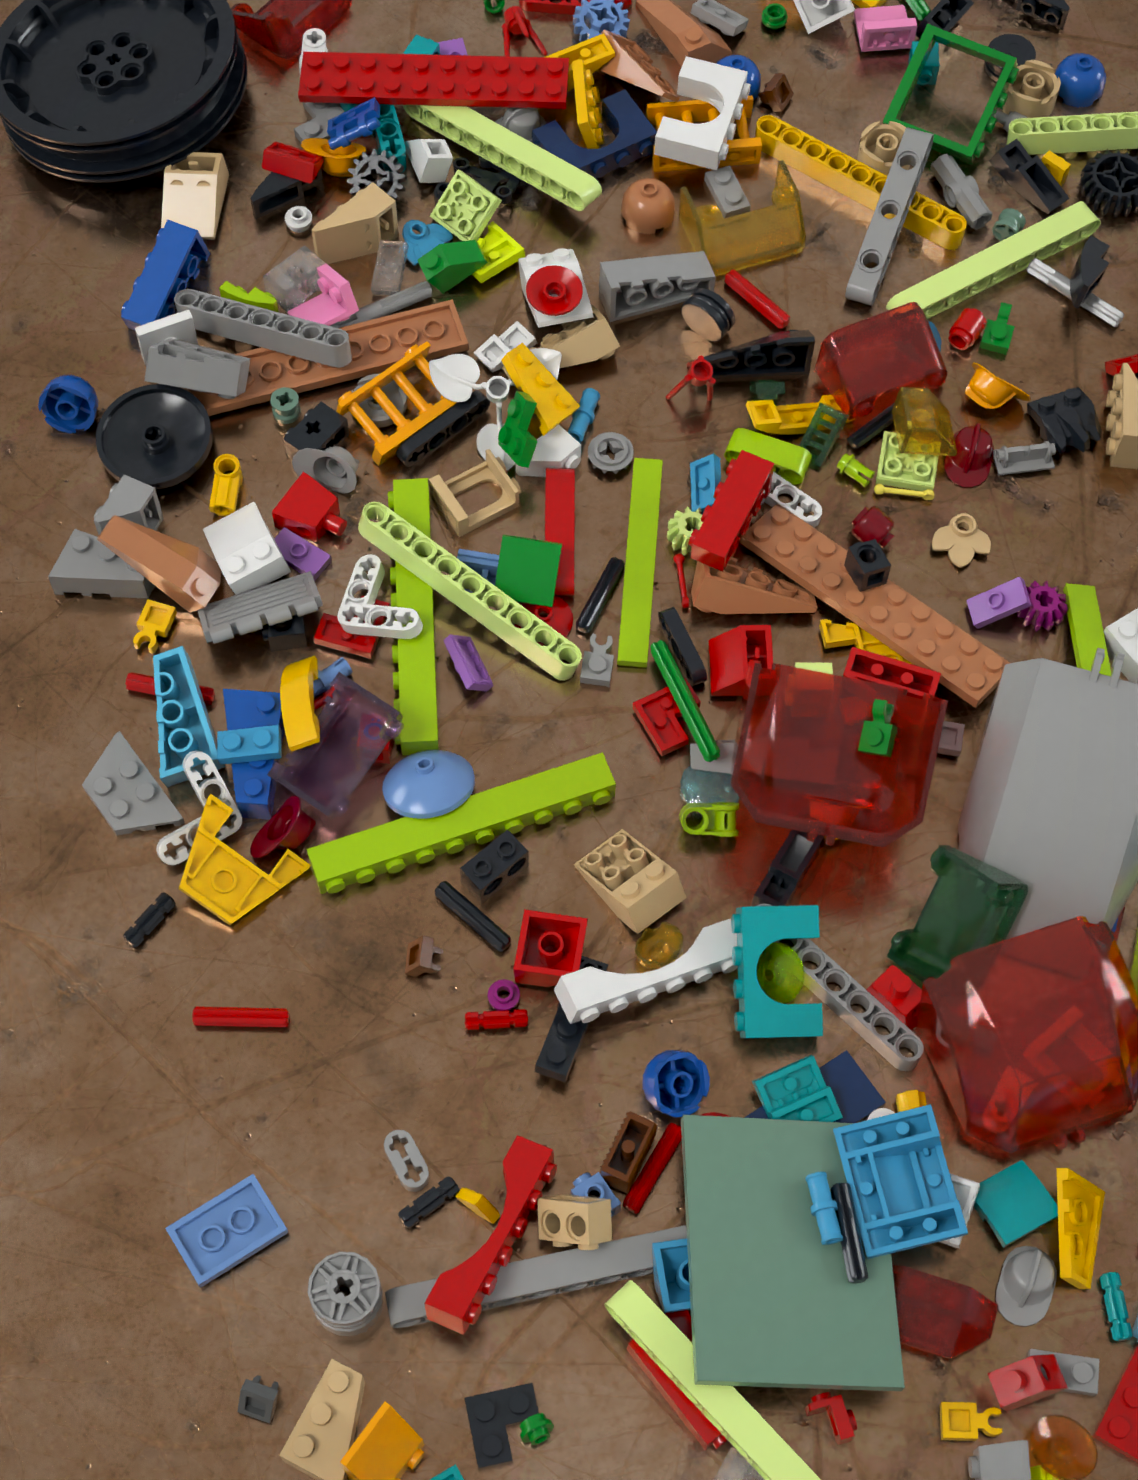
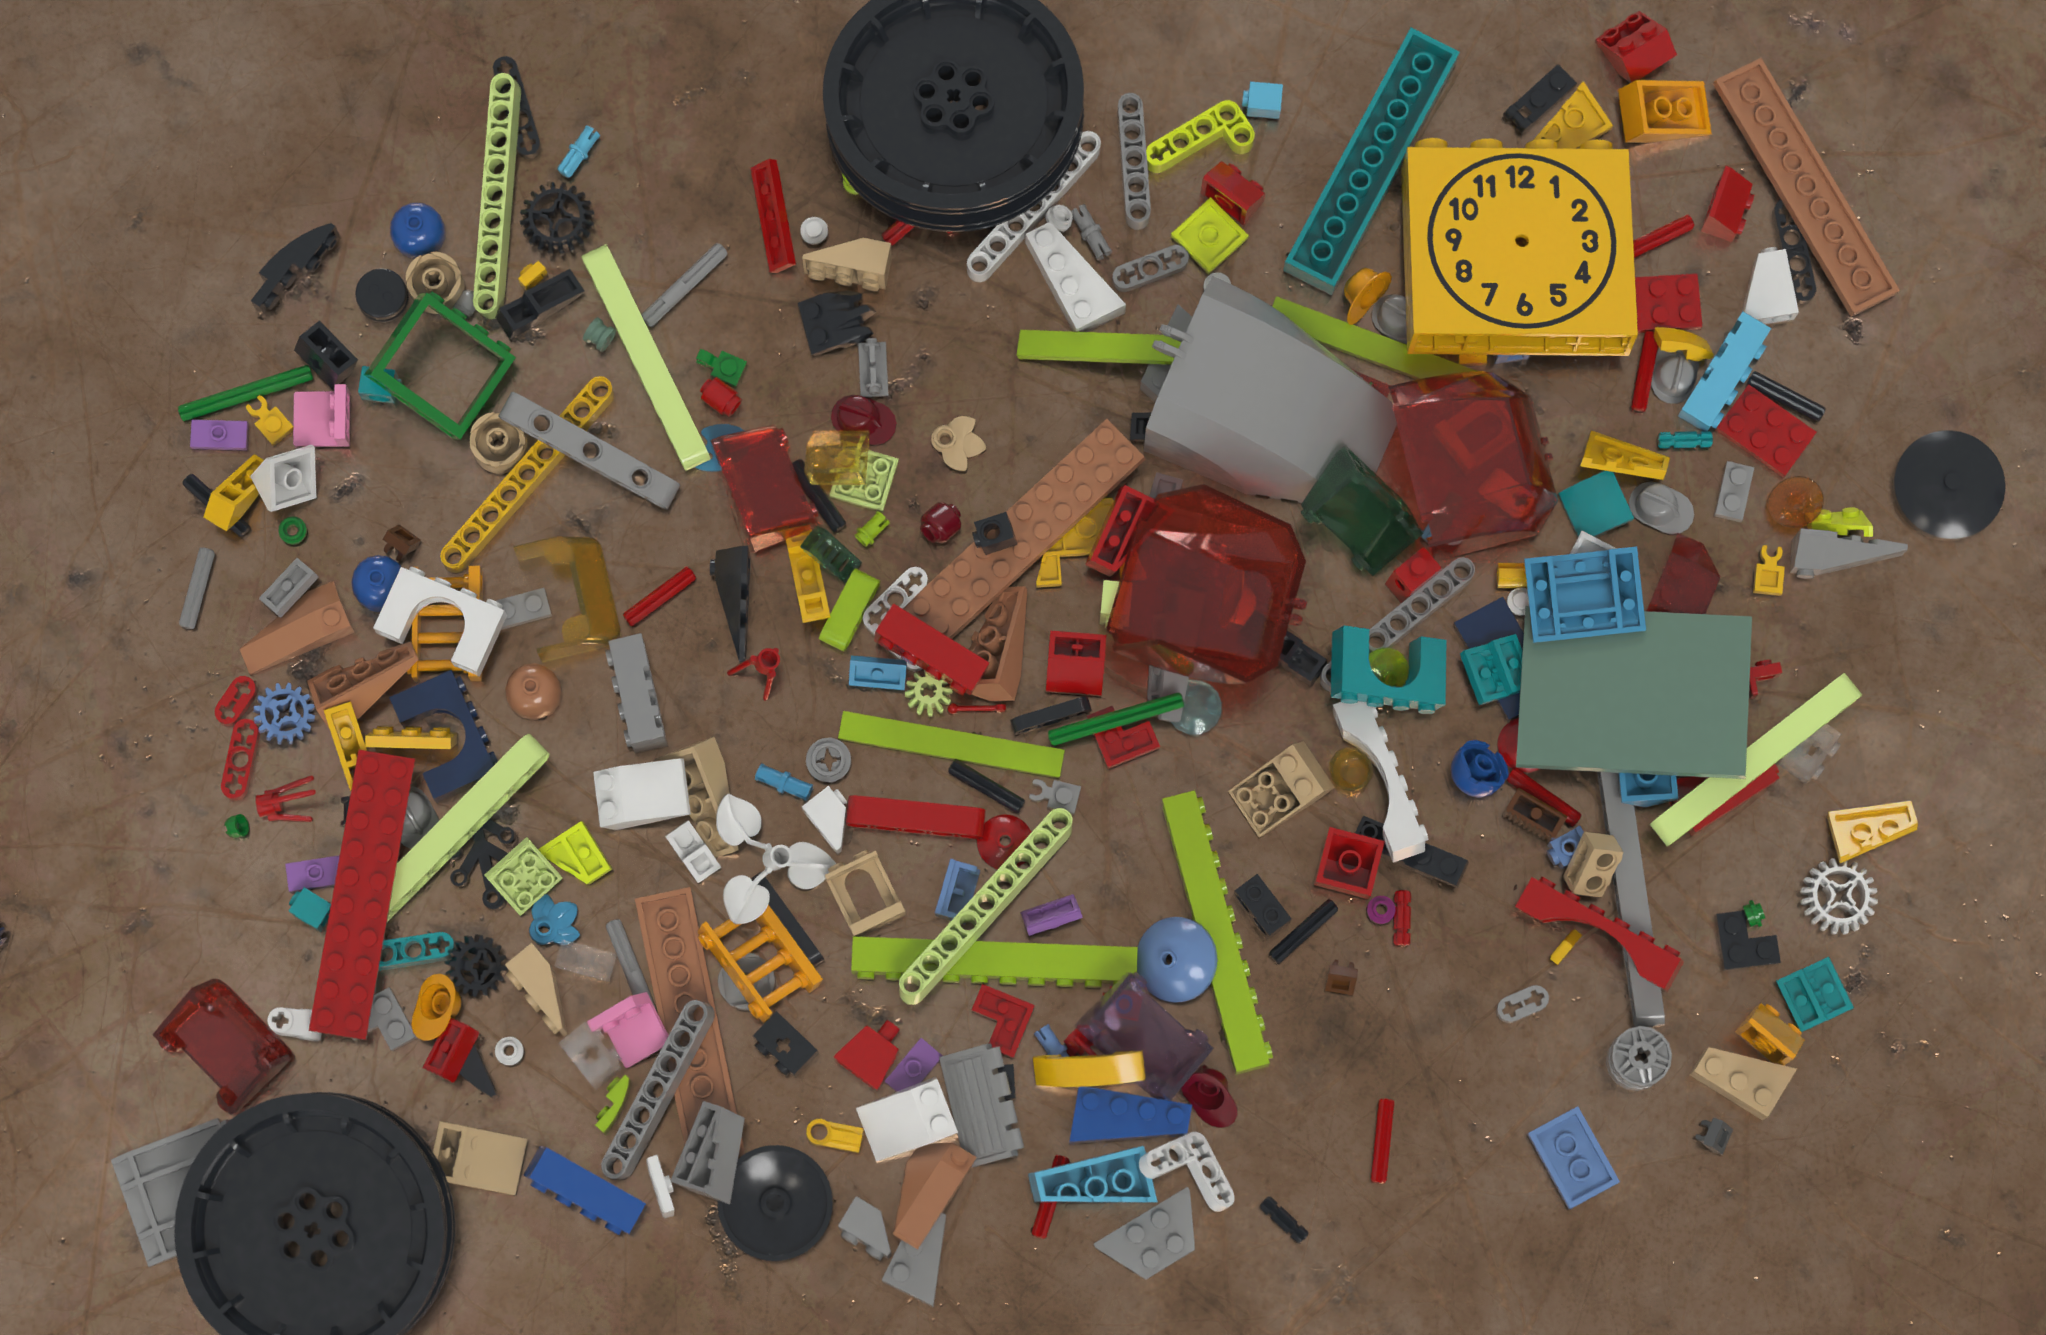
camera: 85 degrees left, 15 degrees up
blue cylinder [38,375,99,433] -> none
yellow plate [133,599,177,654] -> none
yellow wing [178,794,311,925] -> none
dark azure plate [217,725,282,765] -> none
sand green wheel [270,387,301,424] -> none
light grey piece [292,446,359,493] -> none
blue plate [327,97,381,150] -> none
white beam [337,554,423,639] -> none
black axle [398,1176,460,1228] -> none
white slope [405,139,453,183] -> none
green slope [418,240,488,294] -> none
green slope [495,534,562,607] -> none
green plate [498,390,538,468] -> none
yellow wing [501,342,580,436] -> none
red dish [526,265,583,316] -> none
lime piece [679,802,740,837] -> none
black head [681,288,735,342] -> none
clear green plate [750,380,785,400] -> none
dark azure pin [805,1172,843,1245] -> none
black axle [831,1183,868,1284] -> none
green plate [858,699,898,758] -> none
light yellow hinge [874,484,934,500] -> none
light grey piece [930,153,993,230] -> none
light orange piece [965,362,1031,409] -> none
medium lavender plate [967,577,1032,629] -> none
red torso [988,1354,1068,1412] -> none
magenta gear [1017,581,1068,632] -> none
black slope [1070,236,1110,309] -> none

